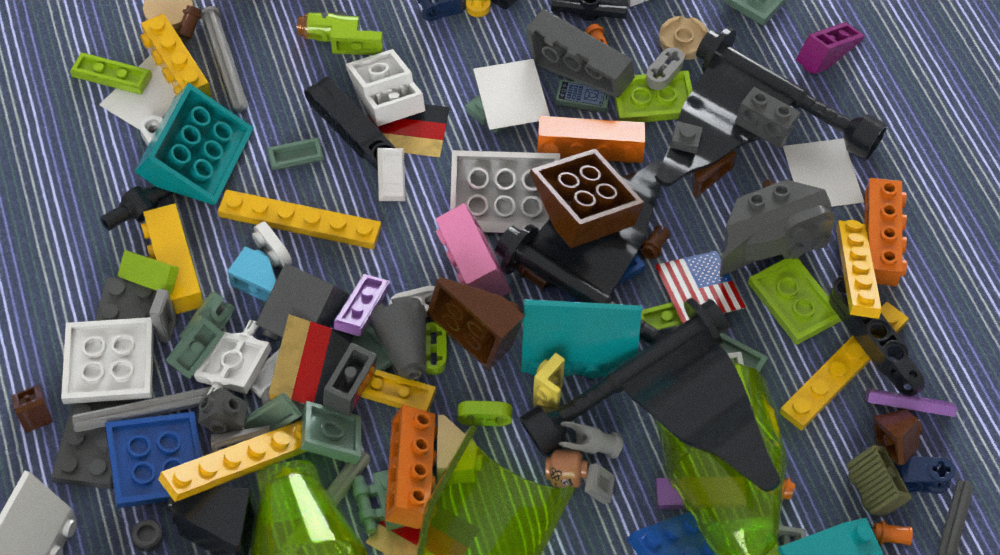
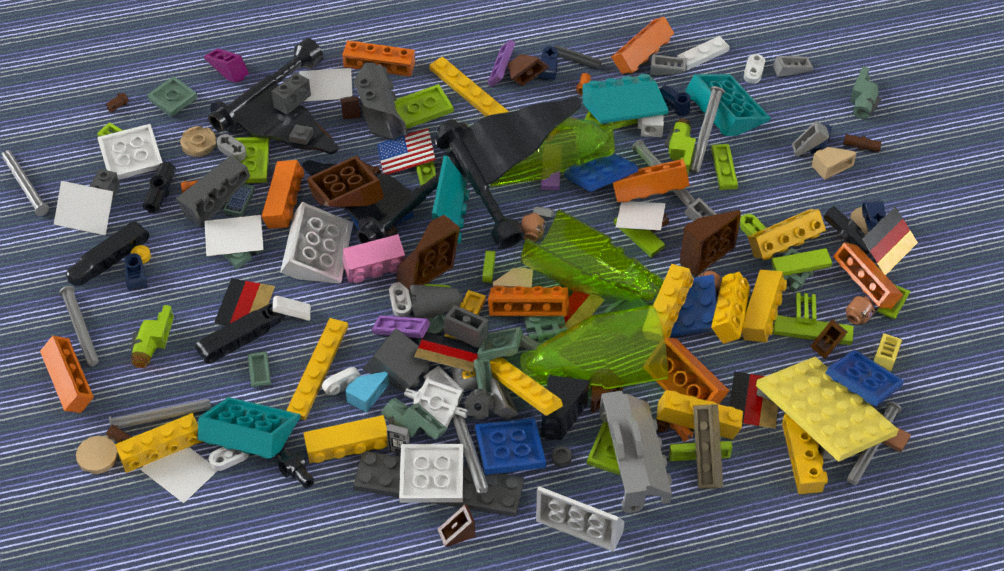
camera: 85 degrees left, 5 degrees down
lime tile [70,52,152,95] -> none
lime tile [117,250,179,295] -> none
white slope [346,49,425,127] -> none
light yellow bracket [533,353,565,410] -> none
light grey piece [559,422,623,459] -> none
black piece [829,276,925,396] -> none
yellow plate [836,220,882,319] -> none
olive brick [846,445,912,517] -> none

